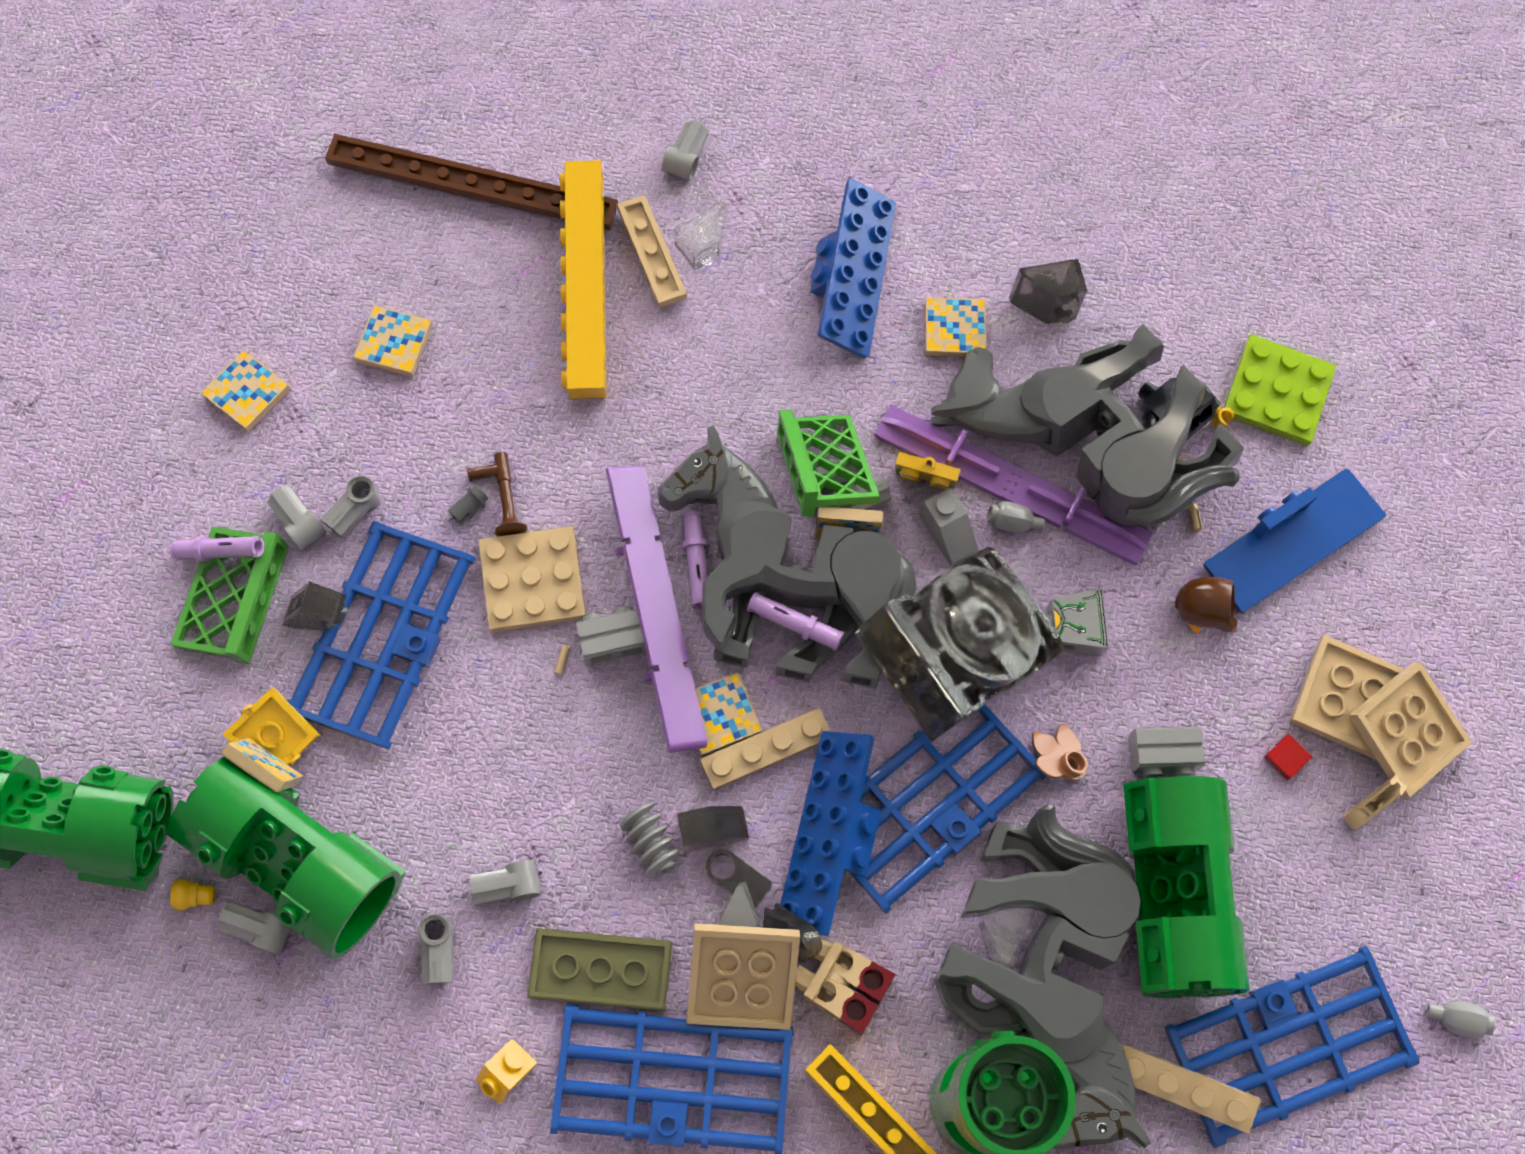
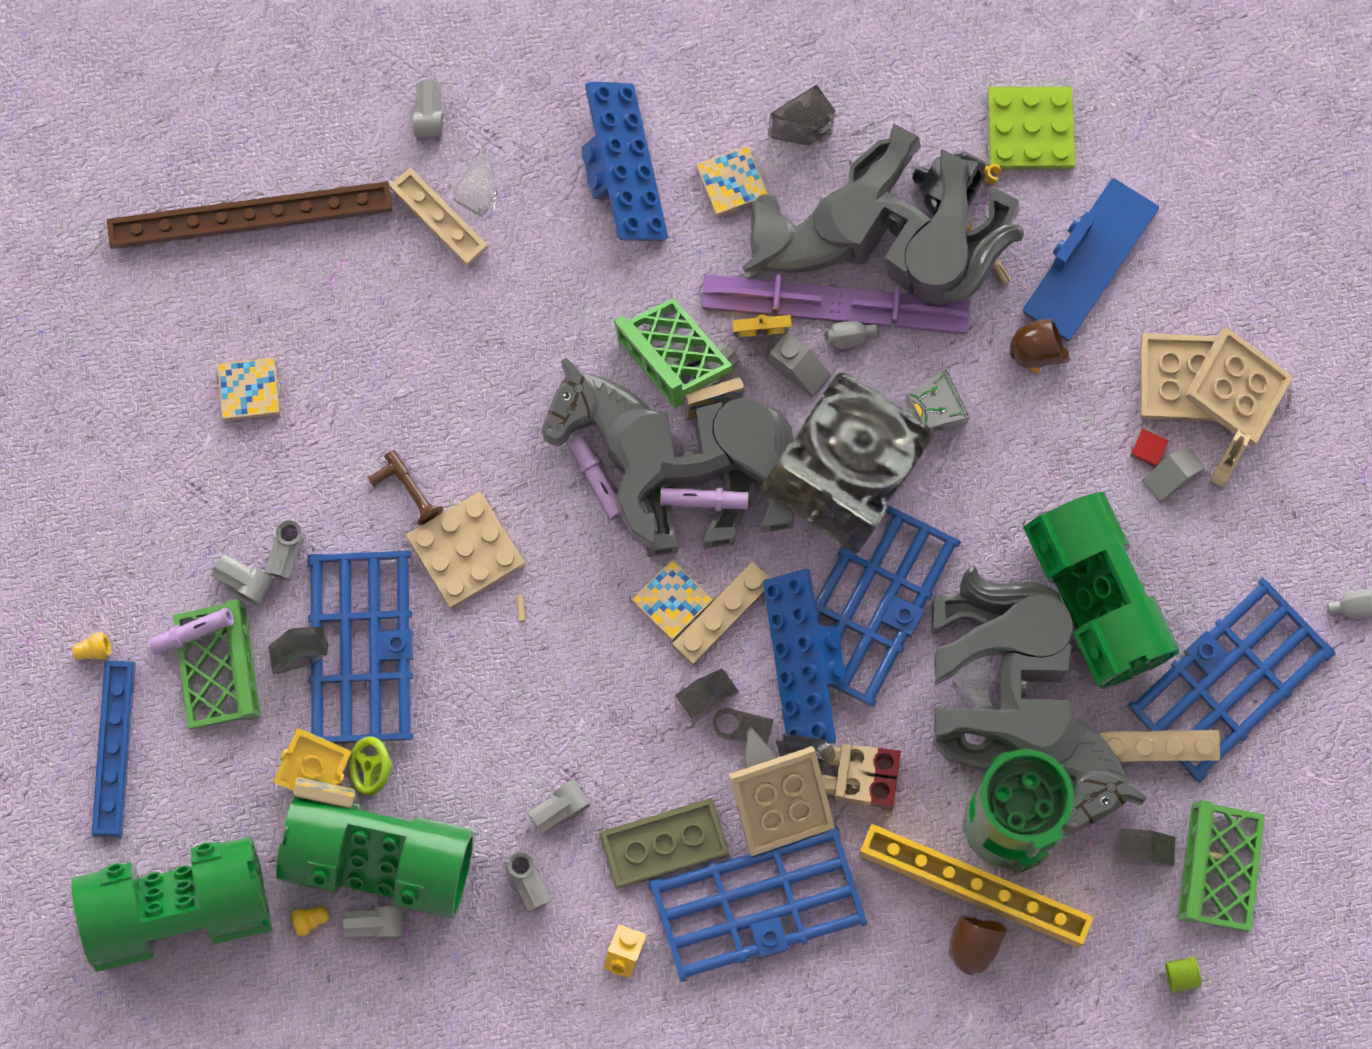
camera: 20 degrees left, 5 degrees up
tile [200,349,291,433] -> none
dark grey pin [447,485,489,525] -> none
yellow brick [560,160,607,399] -> none
light grey brick [576,606,646,666] -> none
piece [605,465,707,753] -> none
light grey piece [620,801,685,879] -> none
plate [1032,723,1088,782] -> none
light grey brick [1128,726,1205,778] -> none
none -> yellow piece [72,632,111,661]
none -> blue tile [91,661,136,838]
none -> lime piece [349,737,392,796]
none -> light grey slope [1142,446,1205,503]

